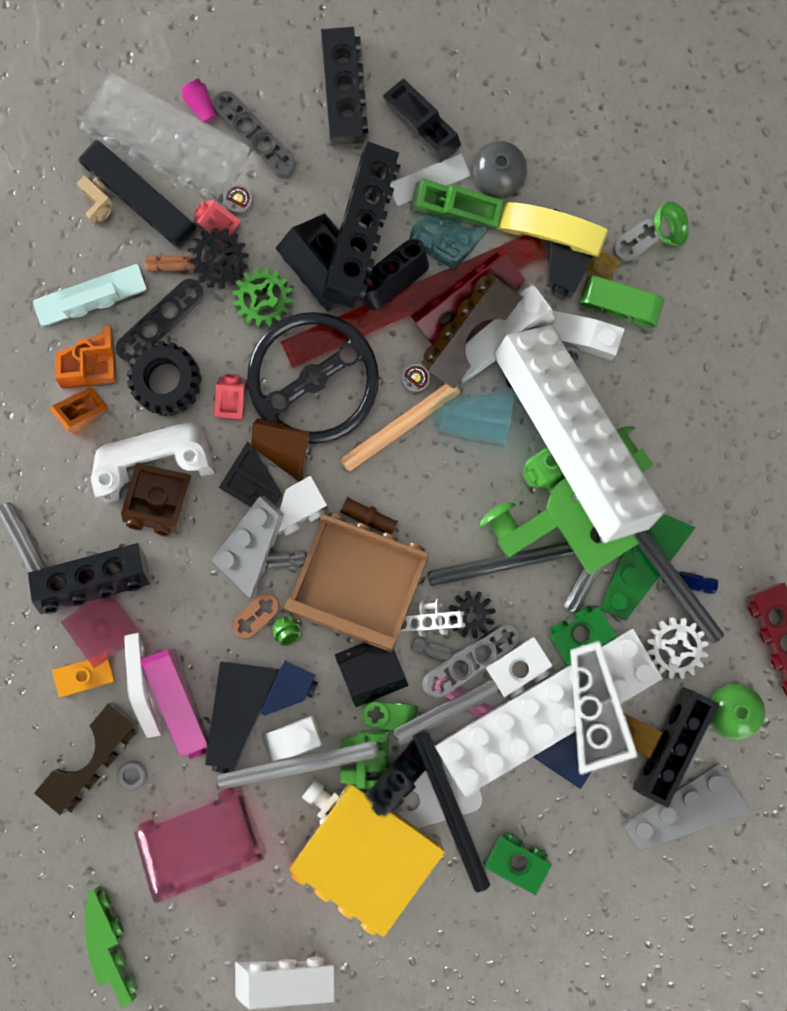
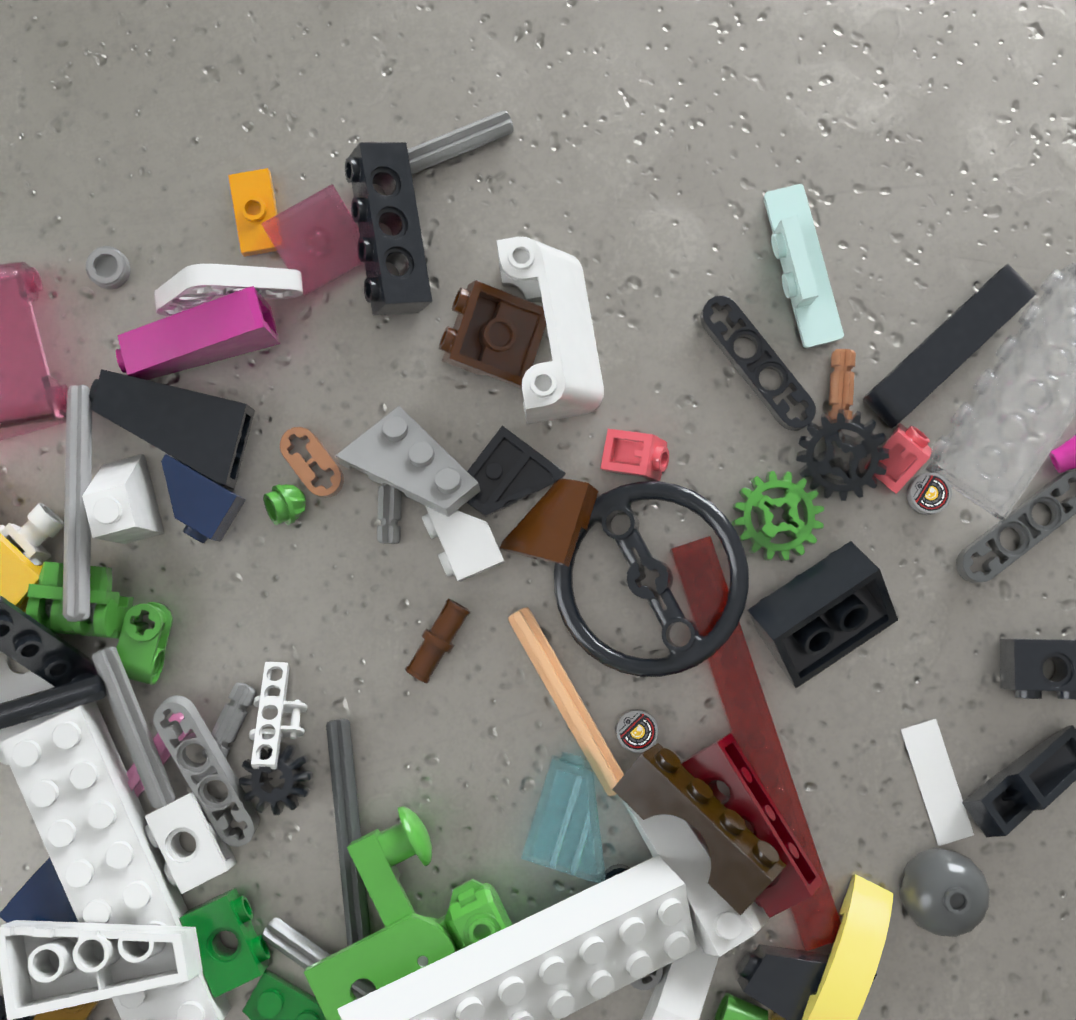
camera: 95 degrees right, 0 degrees up
dark brown arch [34,702,139,815] -> none
orange slope [50,387,109,436] -> none
orange slope [55,325,116,388] -> none
tan bracket [76,176,113,224] -> none
black tyre [127,341,202,416] -> none
medium nougat panel [284,513,428,653] -> none
black brick [320,141,401,309] -> none
black slope [334,643,409,707] -> none
black beam [362,239,429,310] -> none
clear light blue slope [409,213,487,270] -> none
bright green slope [410,178,503,228] -> none

